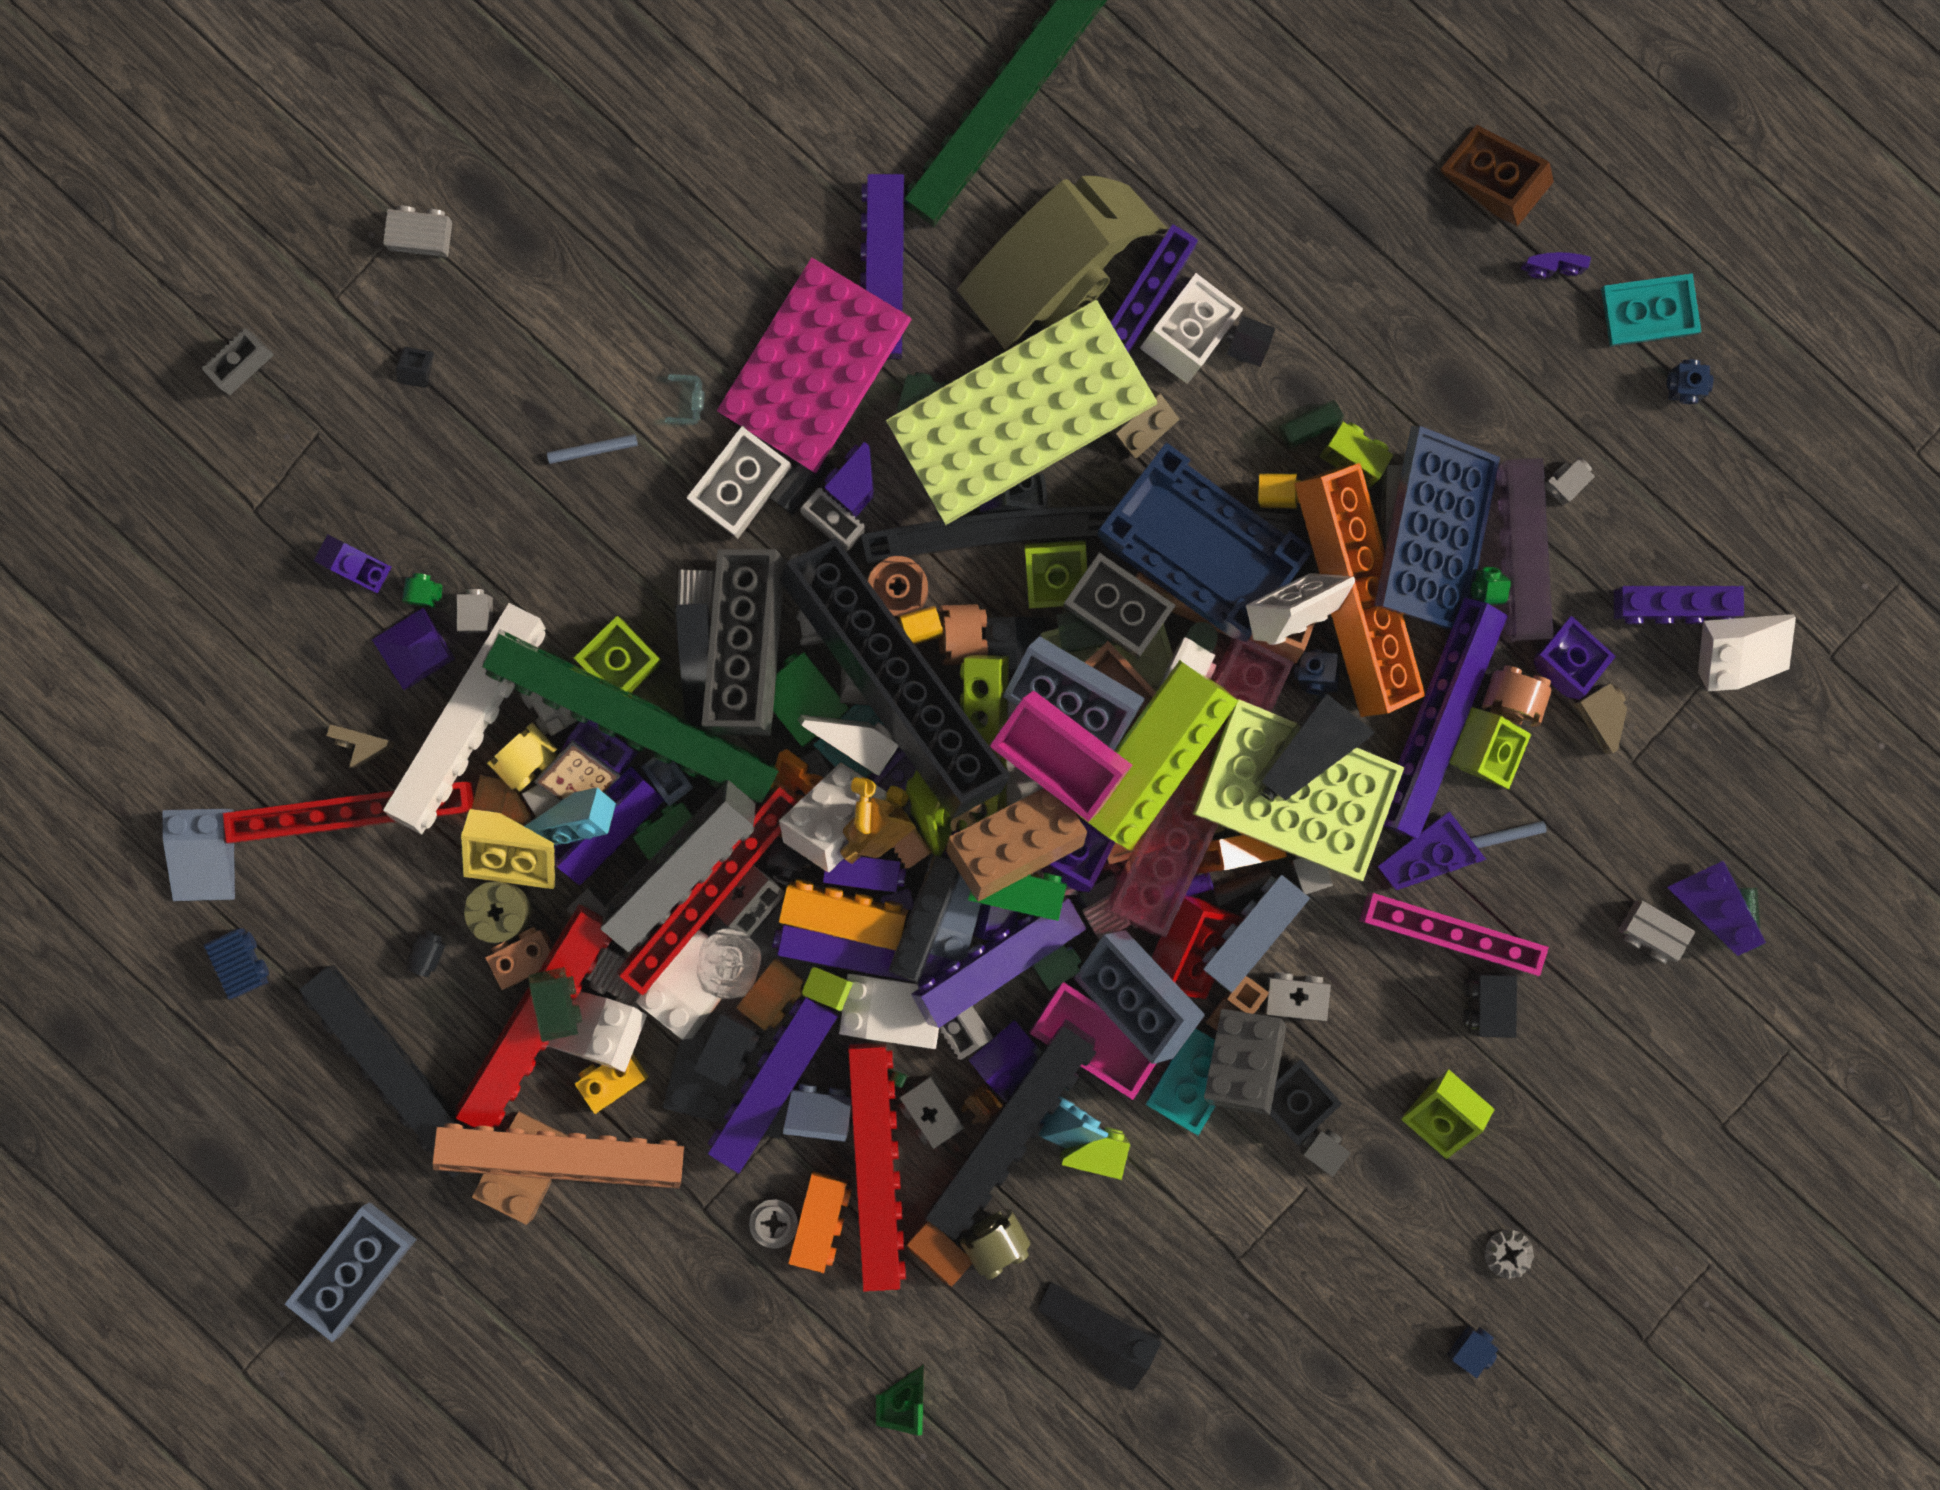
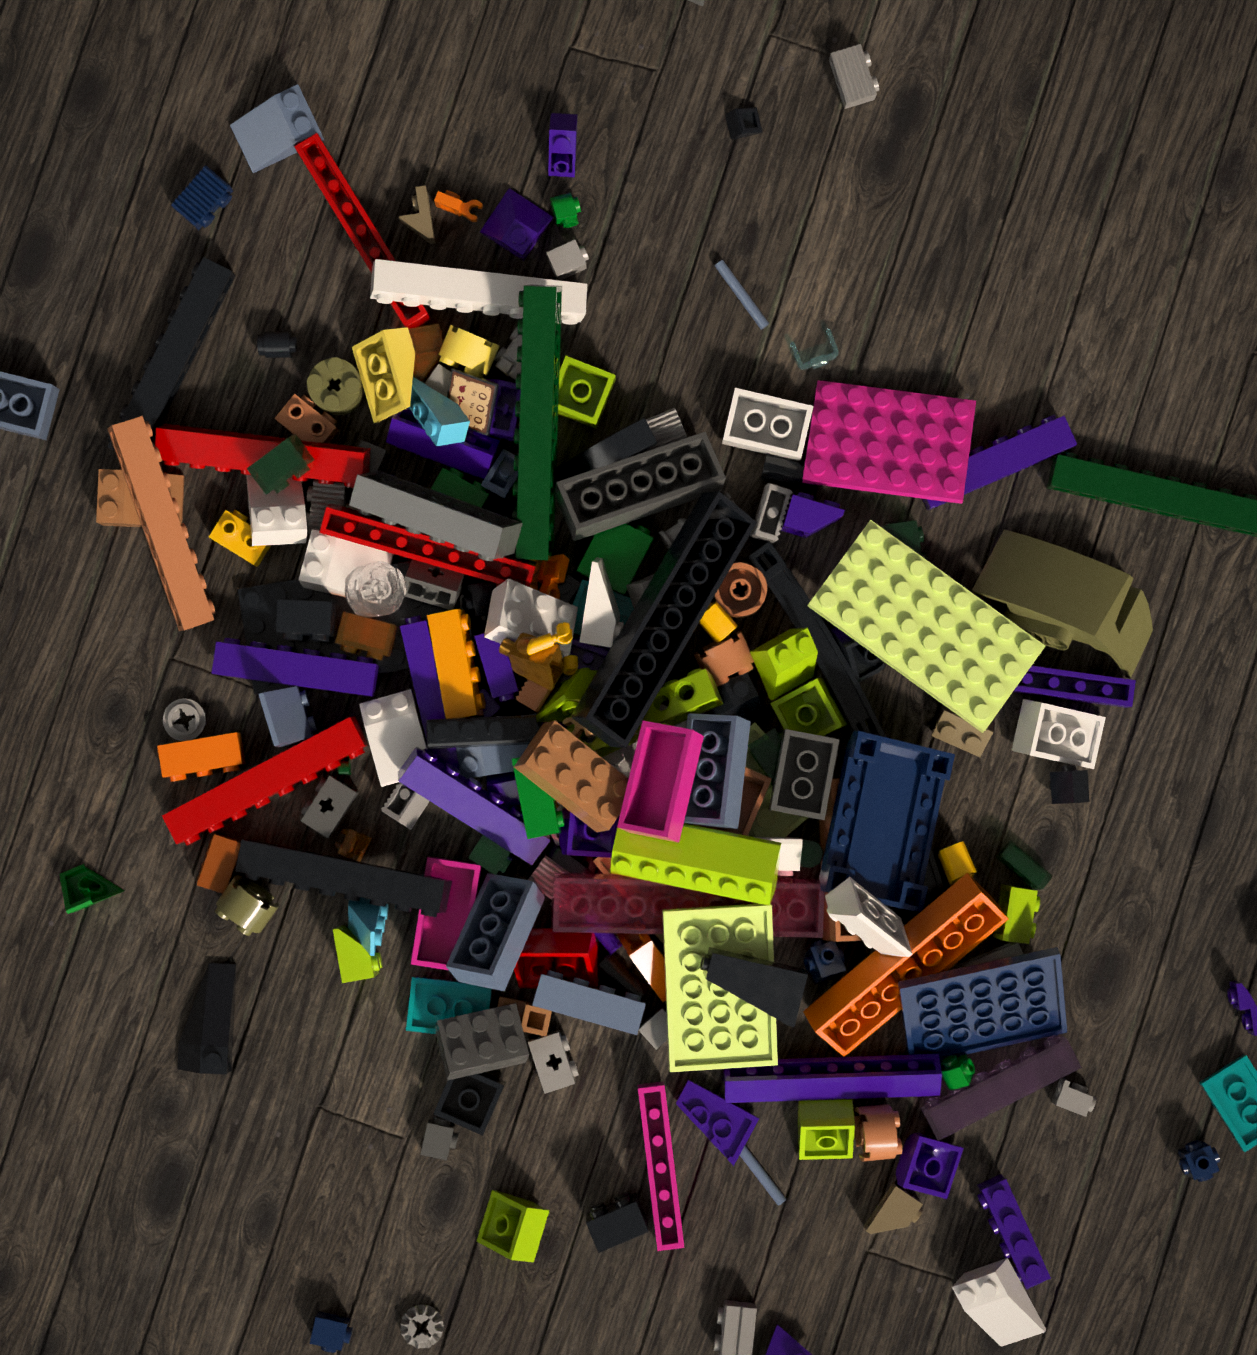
camera: 65 degrees right, 0 degrees up
lime slope [802,967,853,1011] -> none
dark purple slope [969,1020,1042,1102] -> none
none -> orange plate [434,191,483,222]
none -> lime slope [750,627,818,700]

